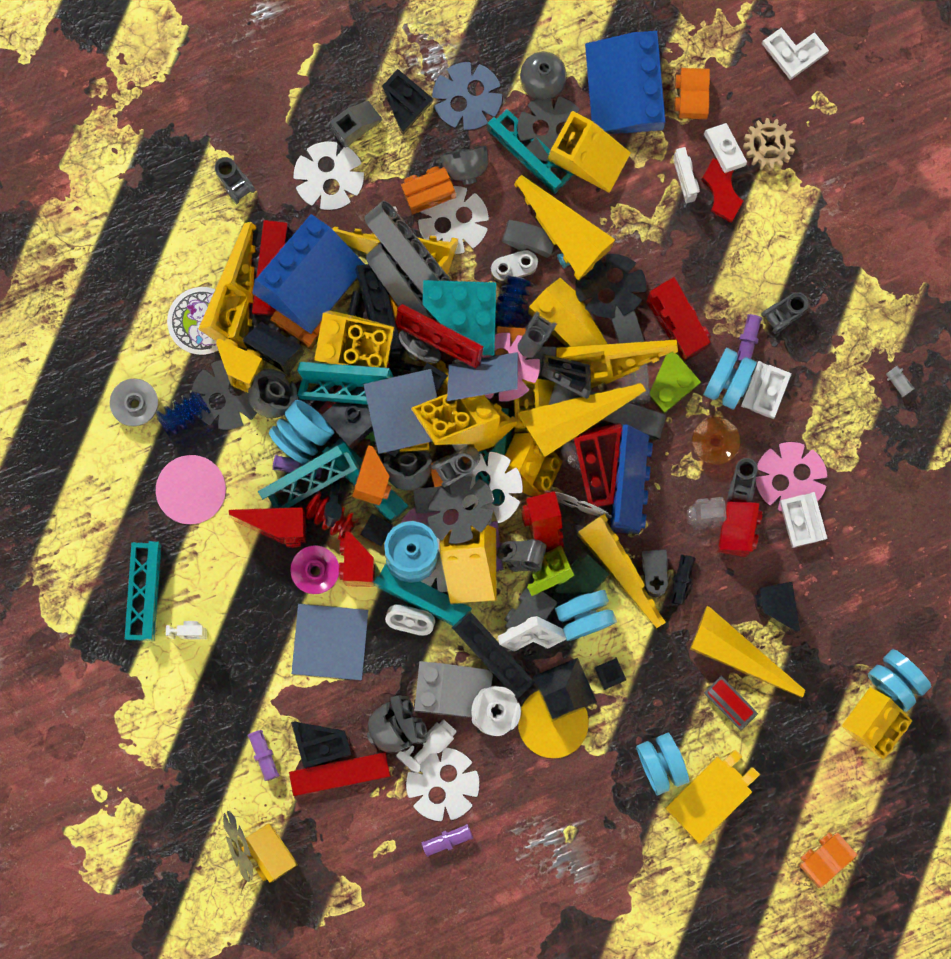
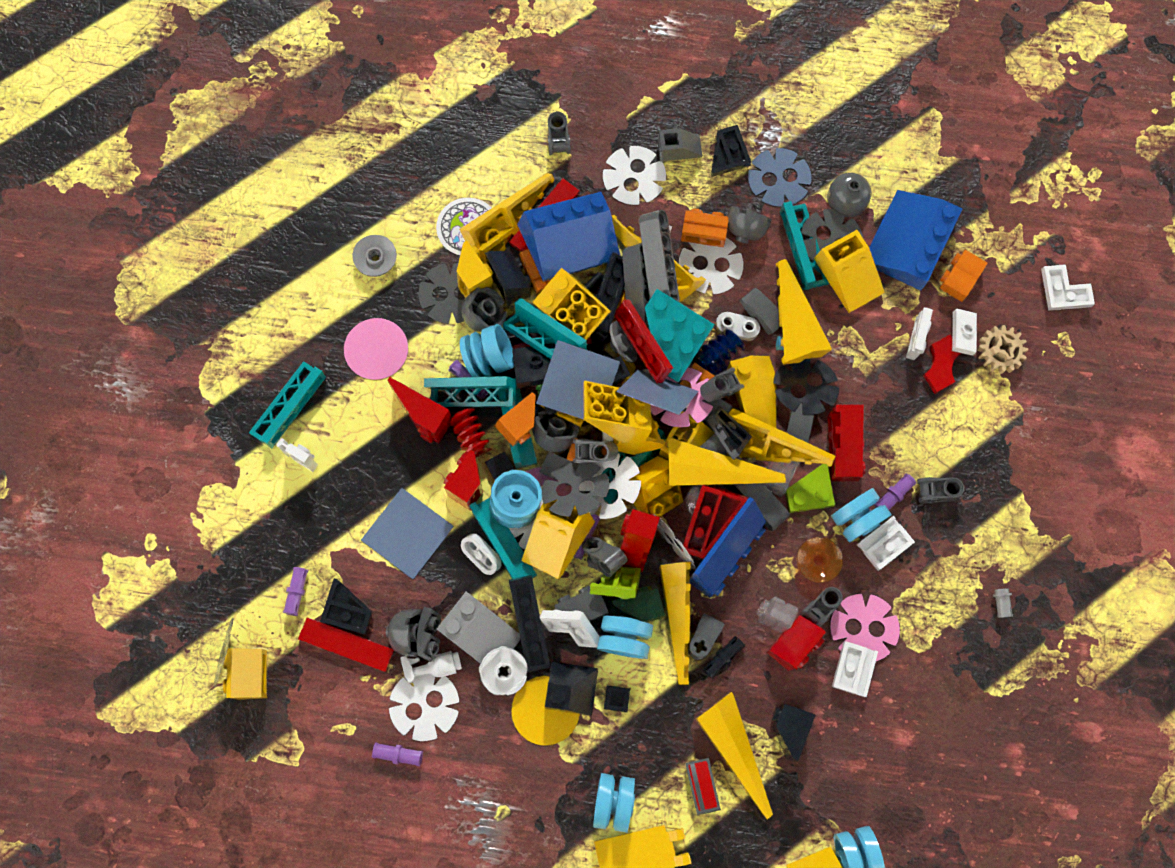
camera: 30 degrees right, 5 degrees down
clear blue piece [156,390,211,437] -> none
dark pink dish [291,546,339,594] -> none
black piece [324,472,342,527] -> none

